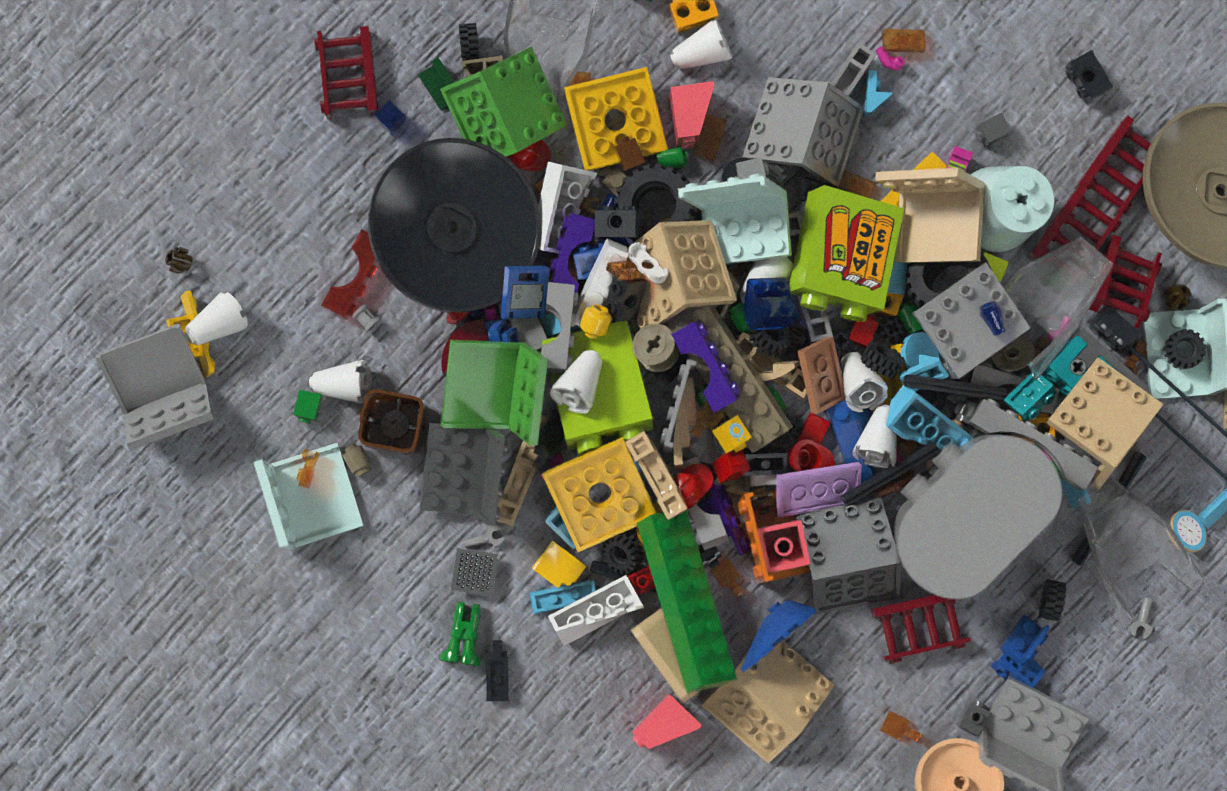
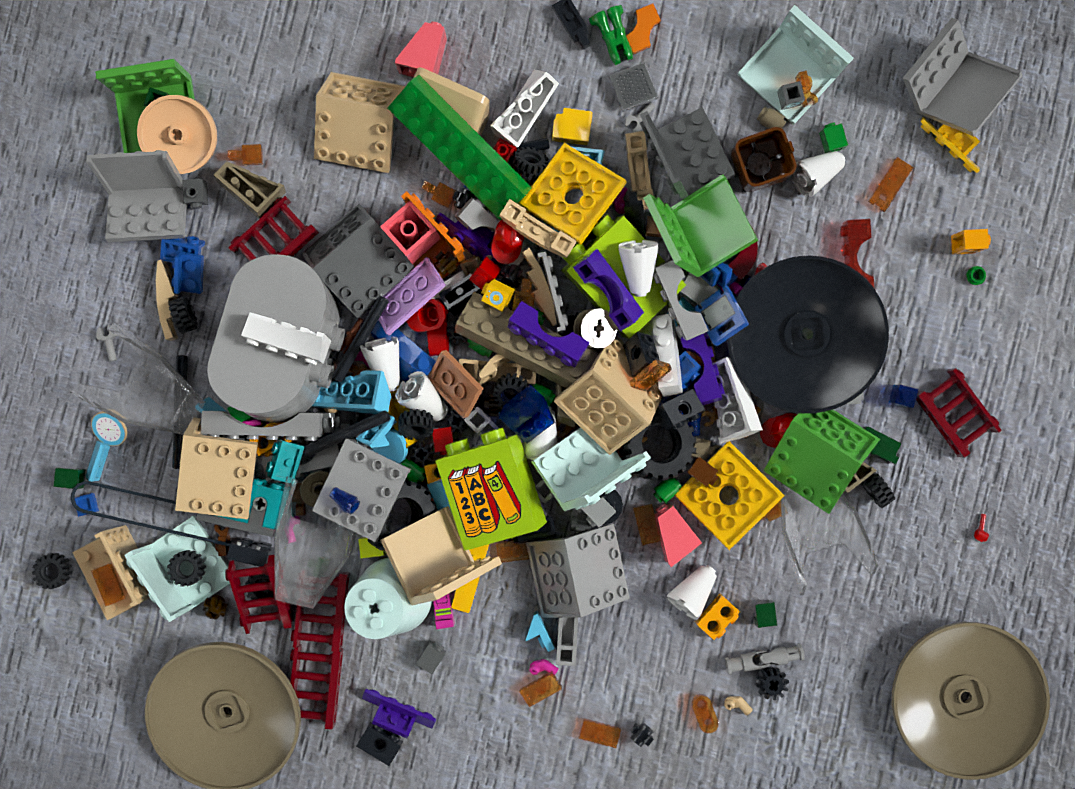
camera: 155 degrees right, 5 degrees up
dark brown gear [165,247,193,274] -> none
white cone [184,291,248,346] -> none
light grey bush [352,304,380,333] -> none
medium azure tile [530,579,596,614] -> none
yellow head [580,304,611,339] -> none
white piece [629,242,668,283] -> none
blue wedge [741,599,816,672] -> none
none -> tan slope [156,260,180,341]
none -> dark tan wedge [214,161,286,219]
none -> white wedge [241,312,331,365]
none -> dark purple bracket [362,689,436,738]
none -> black gear [499,264,525,288]
none -> dark purple arch [573,249,644,331]
none -> orange tile [626,3,661,55]
none -> dark grey brick [777,81,805,110]
none -> clear orange plate [868,157,914,212]
none -> light orange brick [951,229,991,255]
none -> green plate [966,266,986,285]

